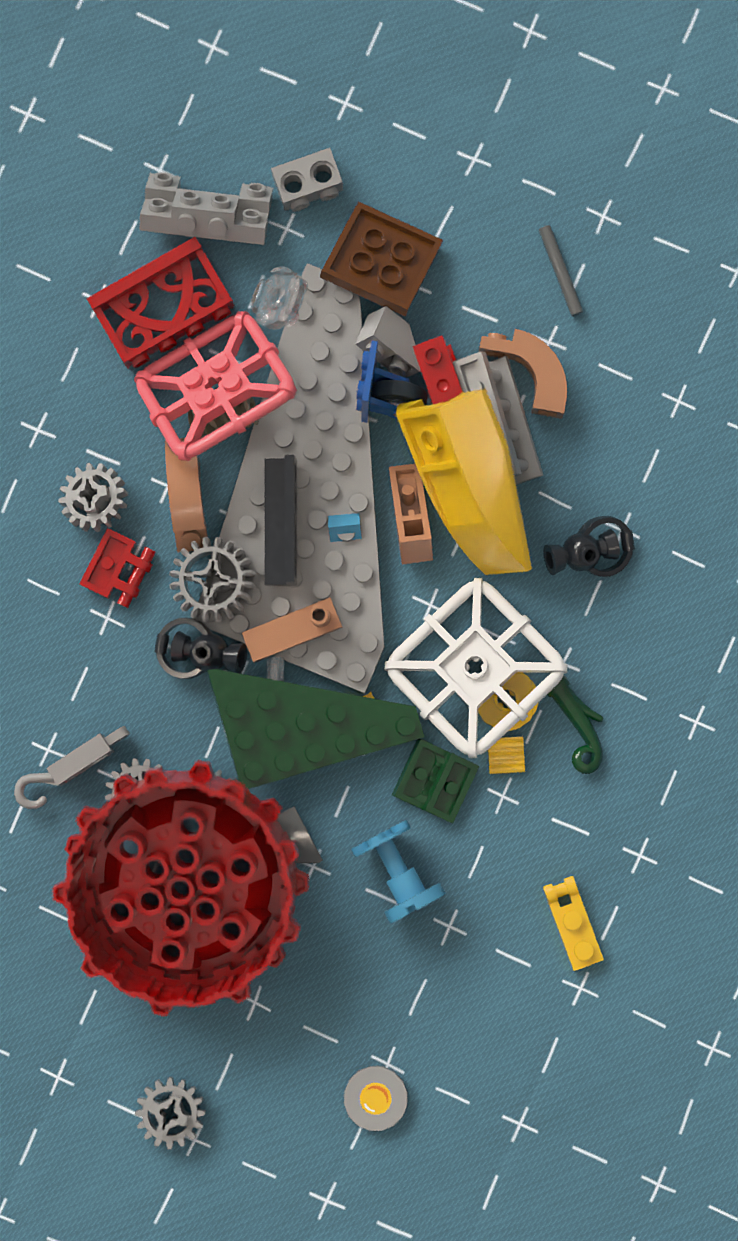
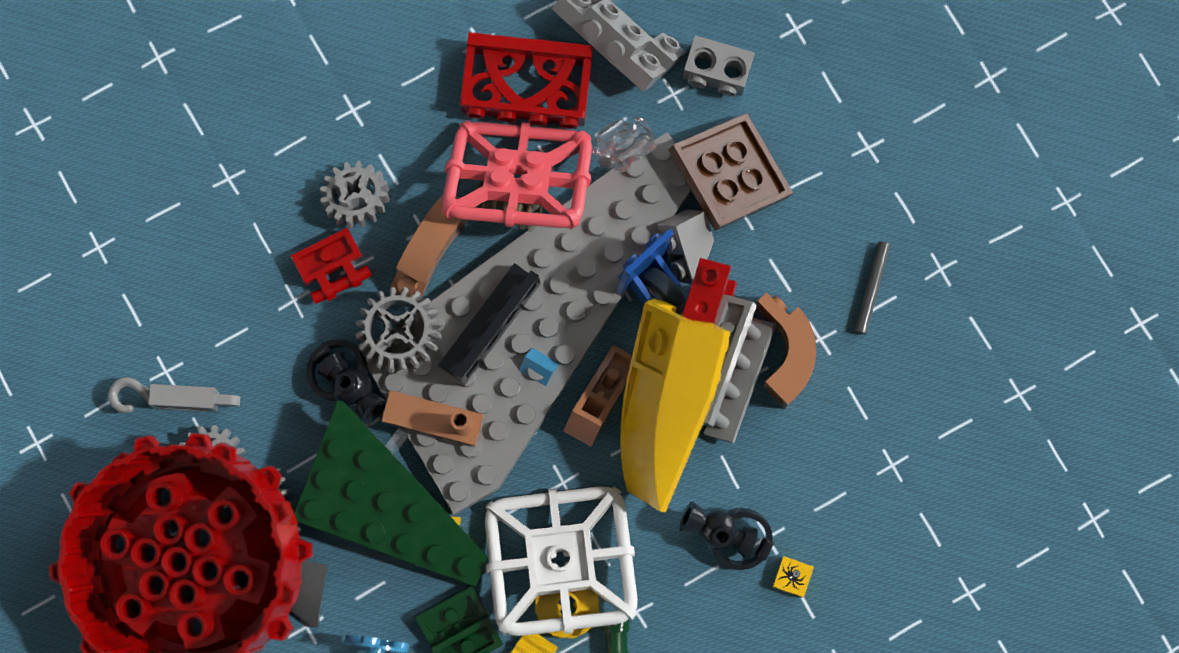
camera: 30 degrees right, 5 degrees down
none -> yellow tile [772,556,814,598]

